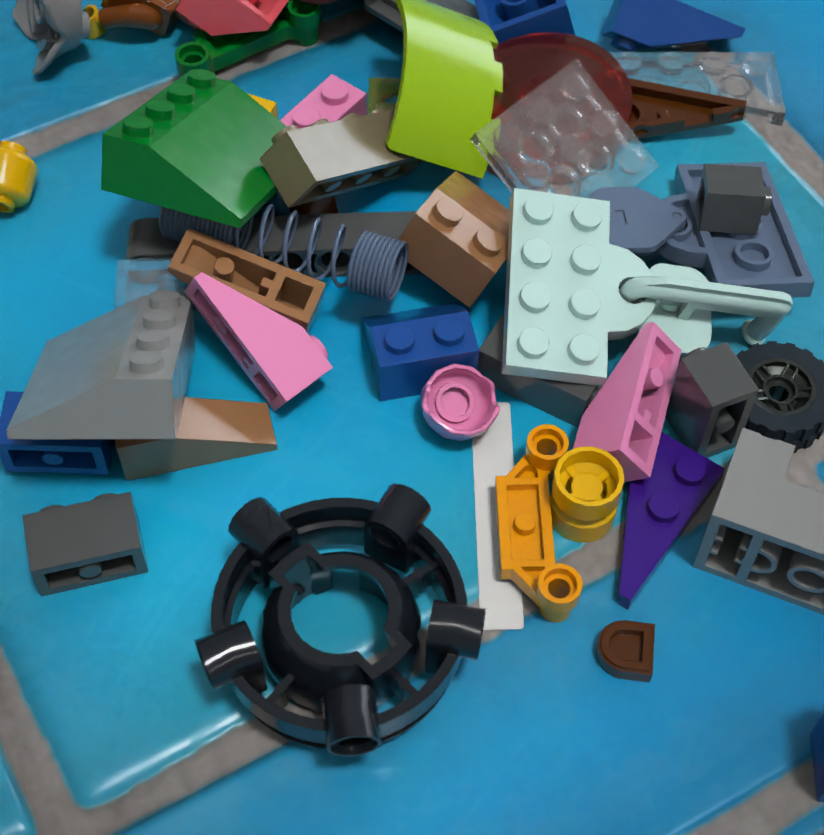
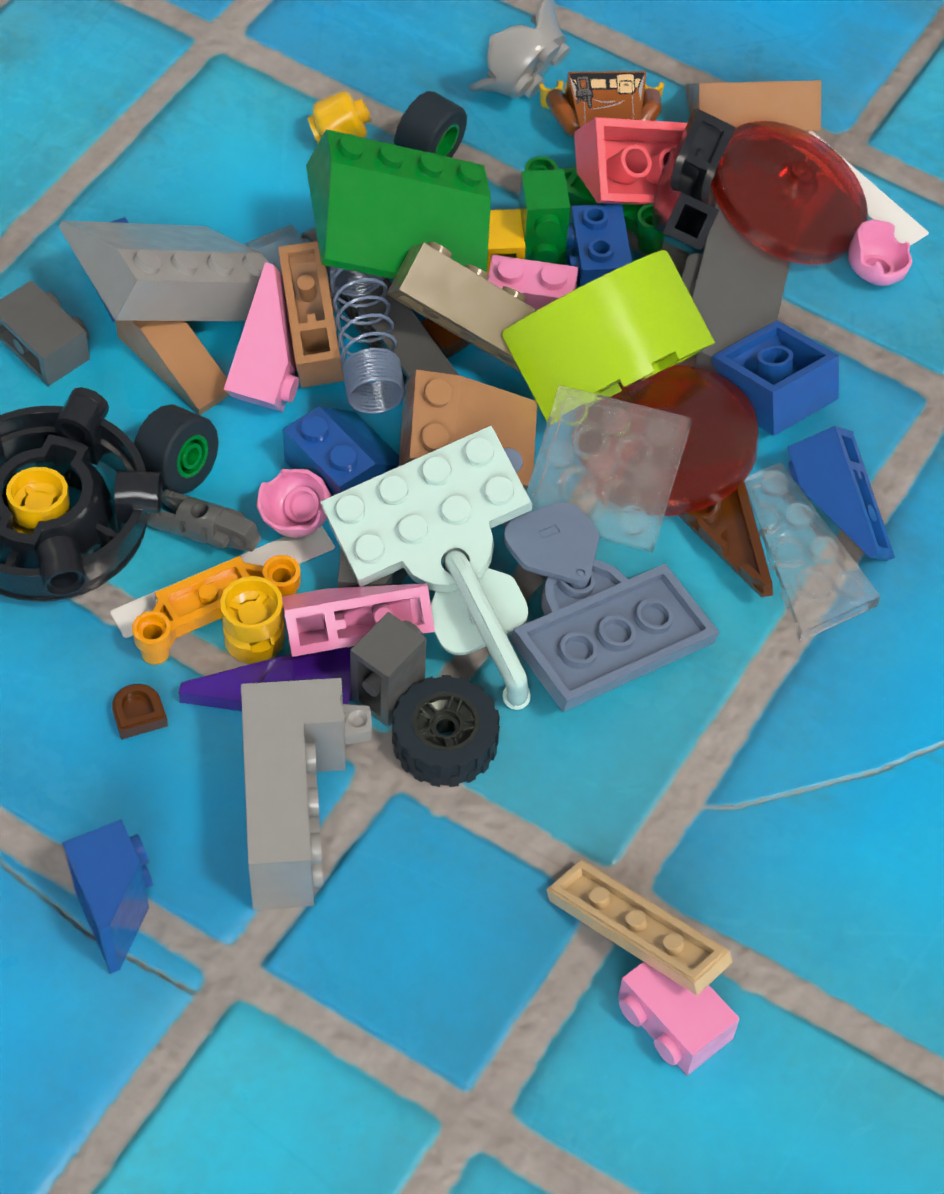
camera: 60 degrees right, 0 degrees up
dark grey brick [696,164,772,234] -> none
none -> yellow wheel [6,467,70,535]
none -> black wheel [134,404,219,494]
none -> dark grey hinge [147,489,261,552]
none -> black wheel [394,91,467,158]
none -> green brick [519,169,570,265]
none -> blue brick [566,204,632,288]

